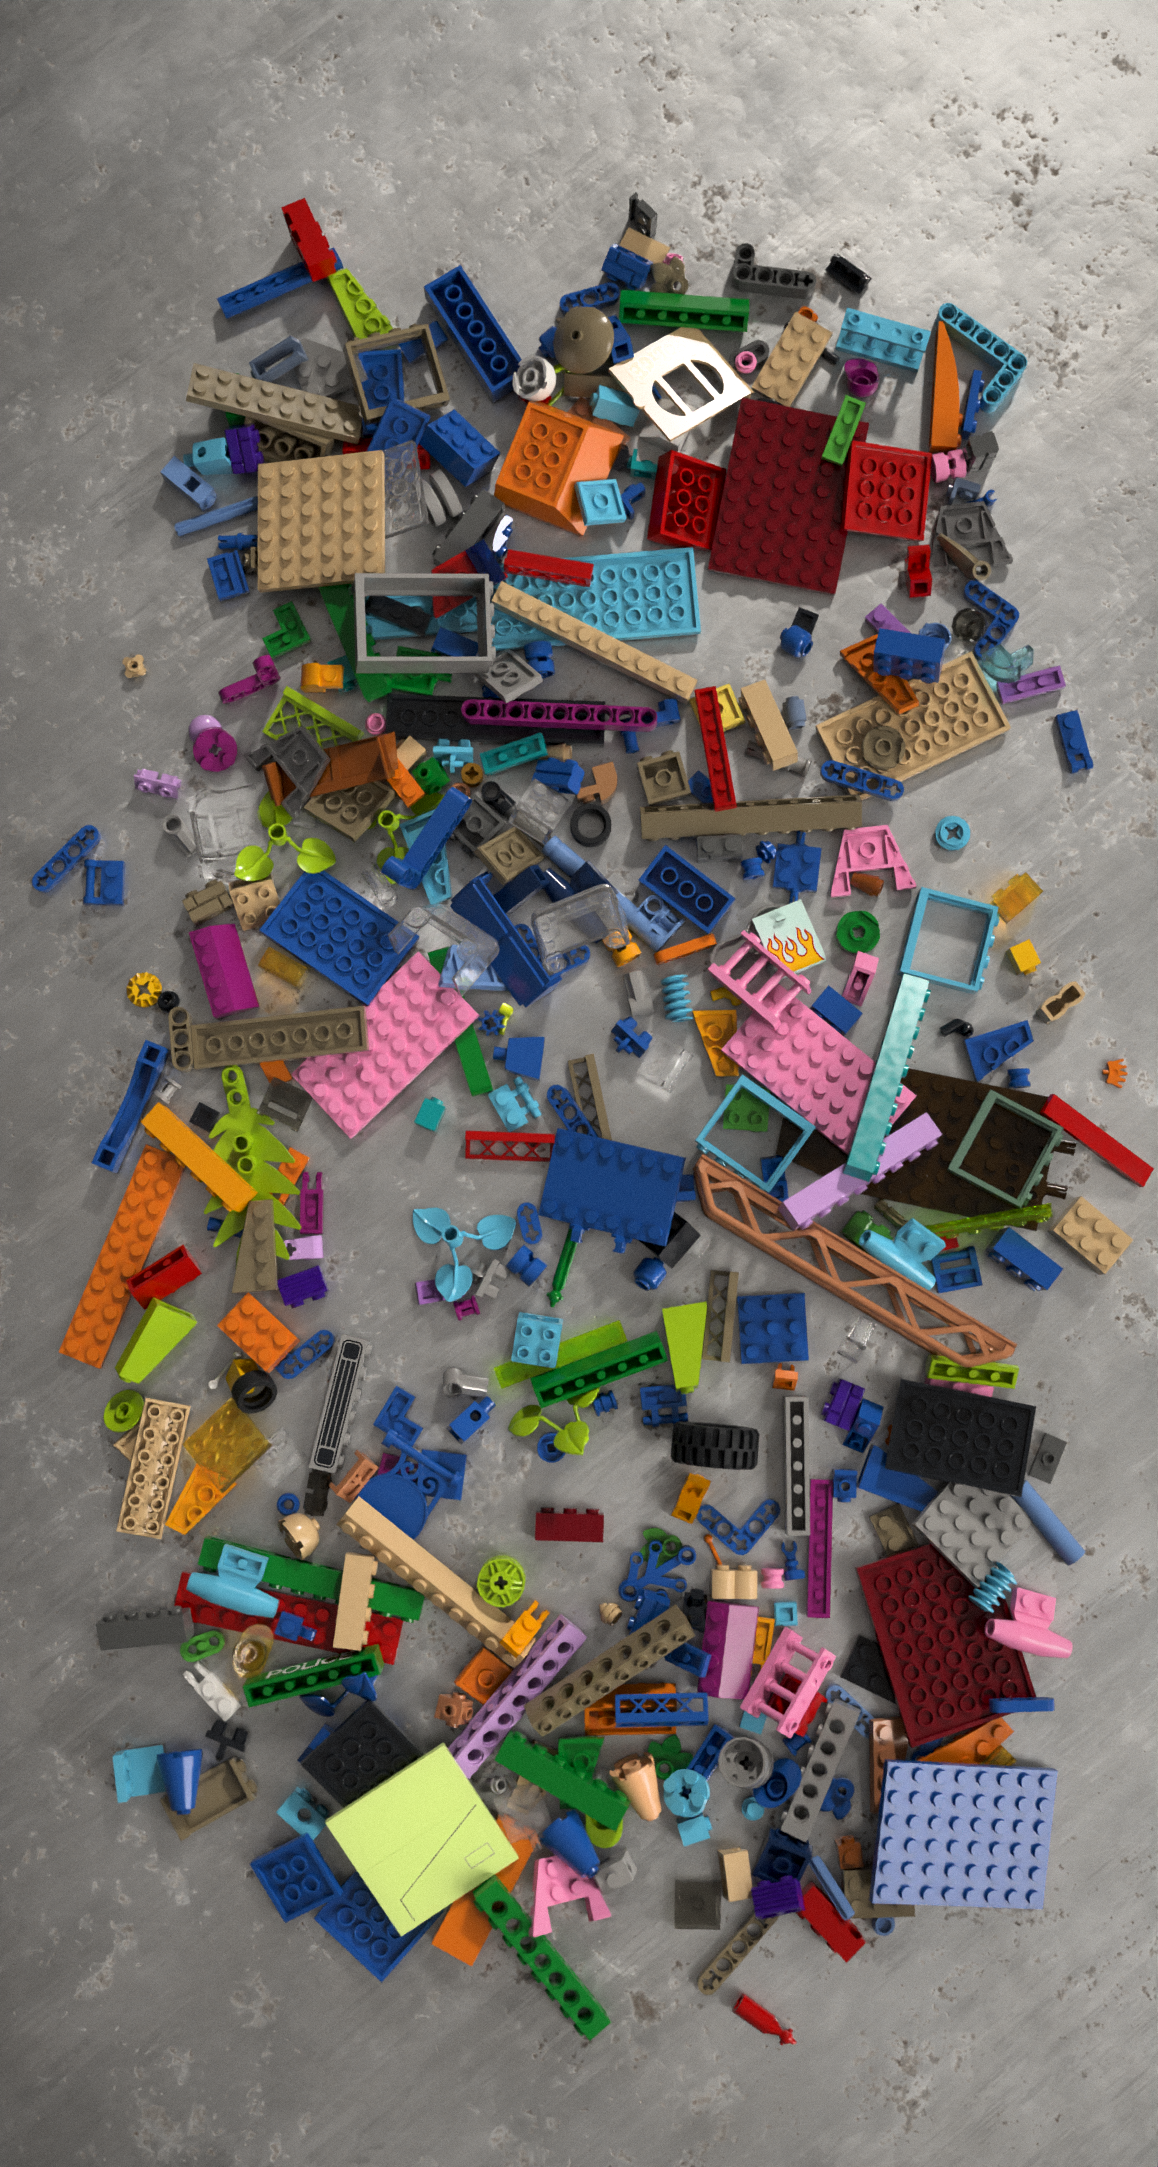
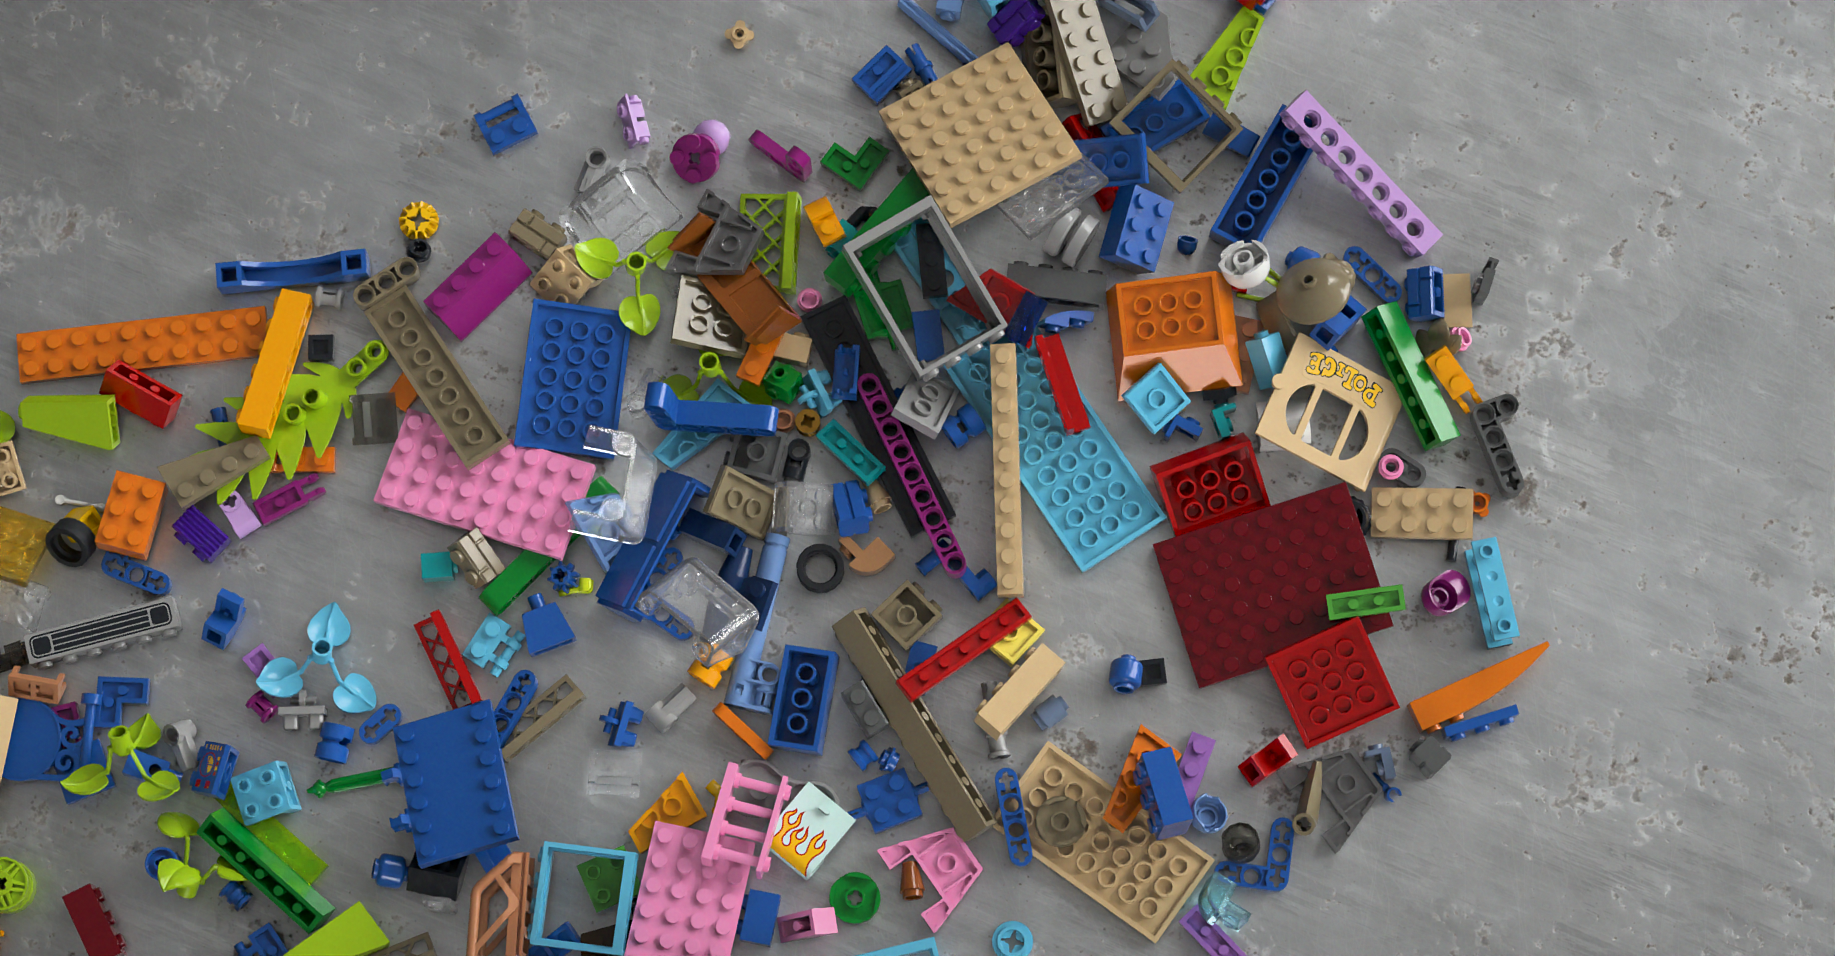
camera: 65 degrees right, 5 degrees down
blue beam [32,825,101,893] -> none
clear yellow brick [258,947,310,990] -> none
medium azure piece [661,975,693,1022] -> none
black hinge [825,254,872,295] -> none
bright pink wheel [930,449,966,483] -> none
medium azure beam [935,303,1027,413] -> none
none -> lime plant [60,713,180,802]
none -> blue slope [189,741,239,801]
none -> blue brick [201,588,247,650]
none -> dark tan brick [447,527,506,589]
none -> blue hinge [832,344,860,401]
none -> black arm [846,206,878,228]
none -> blue hinge [1177,235,1198,255]
none -> lavender brick [1279,90,1443,258]
none -> light orange hinge [1424,344,1483,415]

